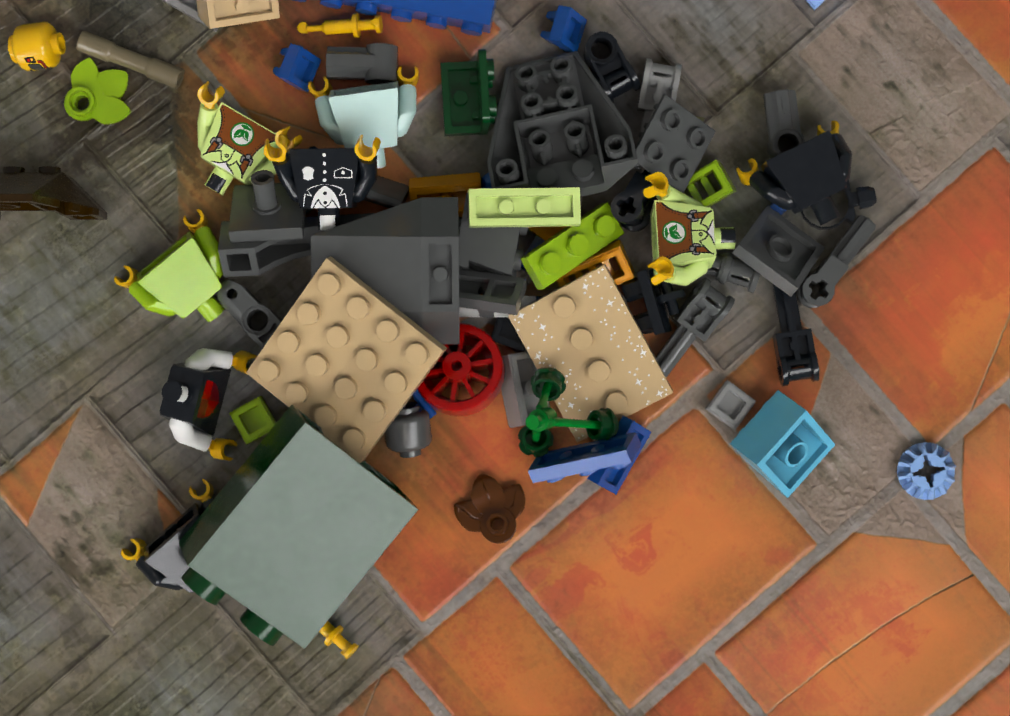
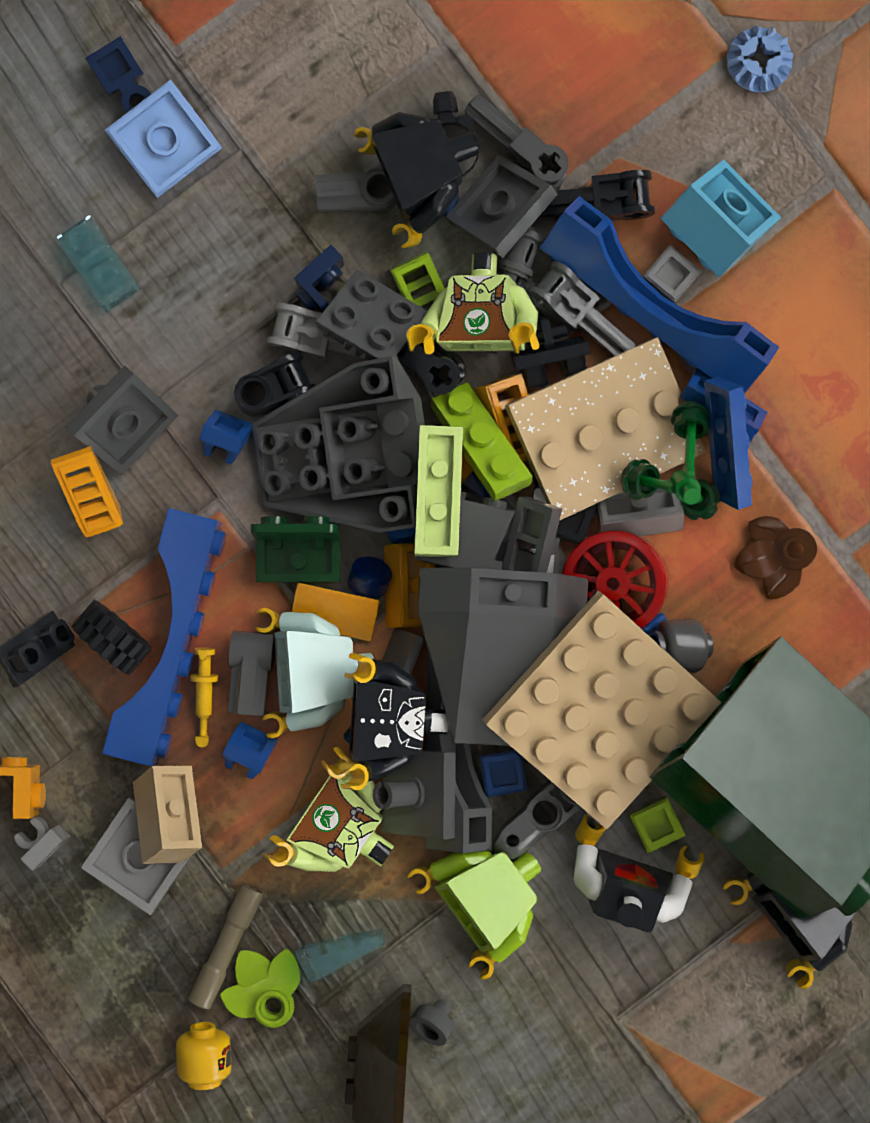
camera: 90 degrees left, 0 degrees up
none -> light orange slope [292,582,380,642]
none -> dark blue bracket [294,245,344,313]
none -> clear light blue slope [295,929,387,983]
none -> clear blue tile [347,556,392,599]
none -> dark grey tile [409,1000,454,1046]
none -> blue tile [479,749,527,797]
none -> blue arch [540,196,779,393]

